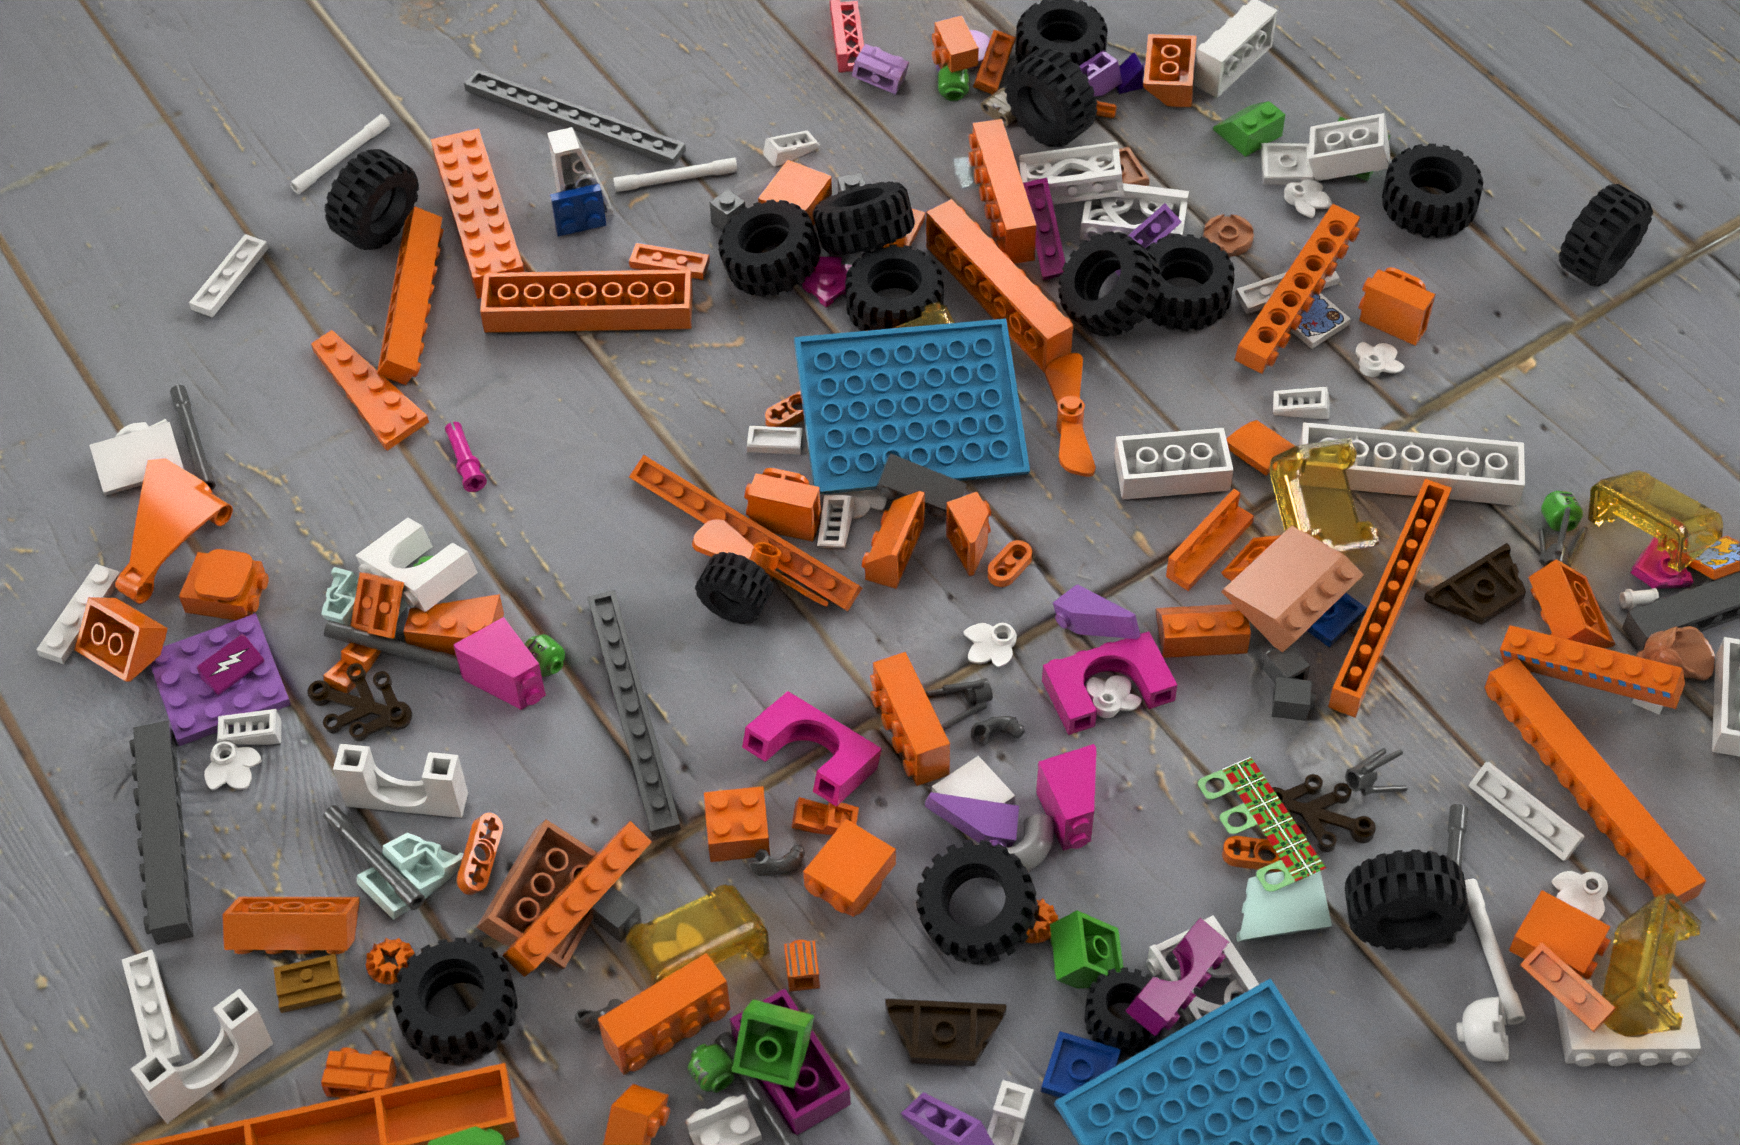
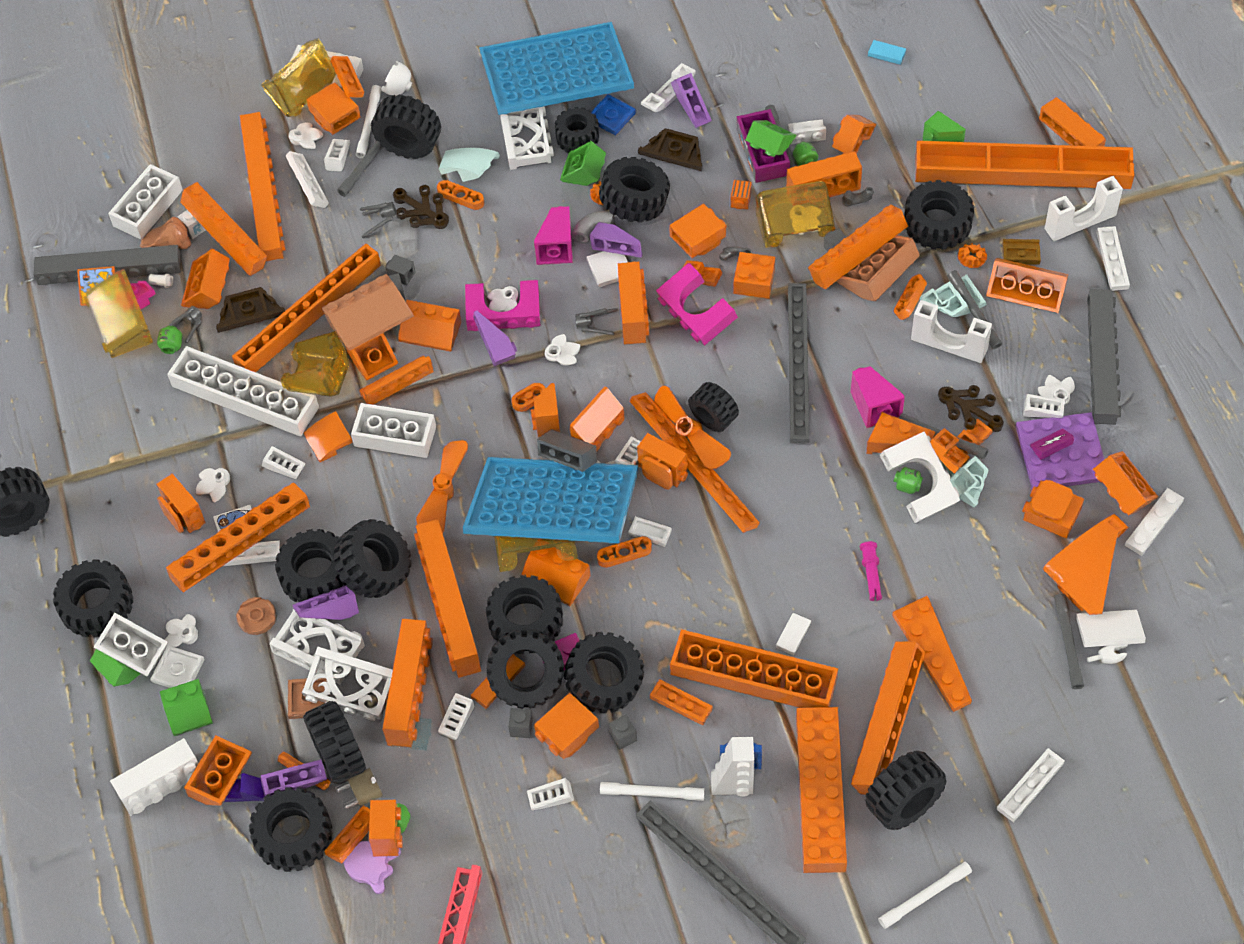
camera: 160 degrees left, 5 degrees up
orange brick [321,1047,397,1098] -> none
bright green head [525,634,565,677] -> none
lavender brick [852,44,909,95] -> none
dark grey piece [971,716,1025,746] -> none
magenta plate [1023,177,1065,280] -> none
magenta arch [1125,918,1229,1036] -> none
piece [1198,757,1326,892] -> none
none -> white slope [324,139,350,171]
none -> white slope [438,693,475,740]
none -> white tile [776,613,811,656]

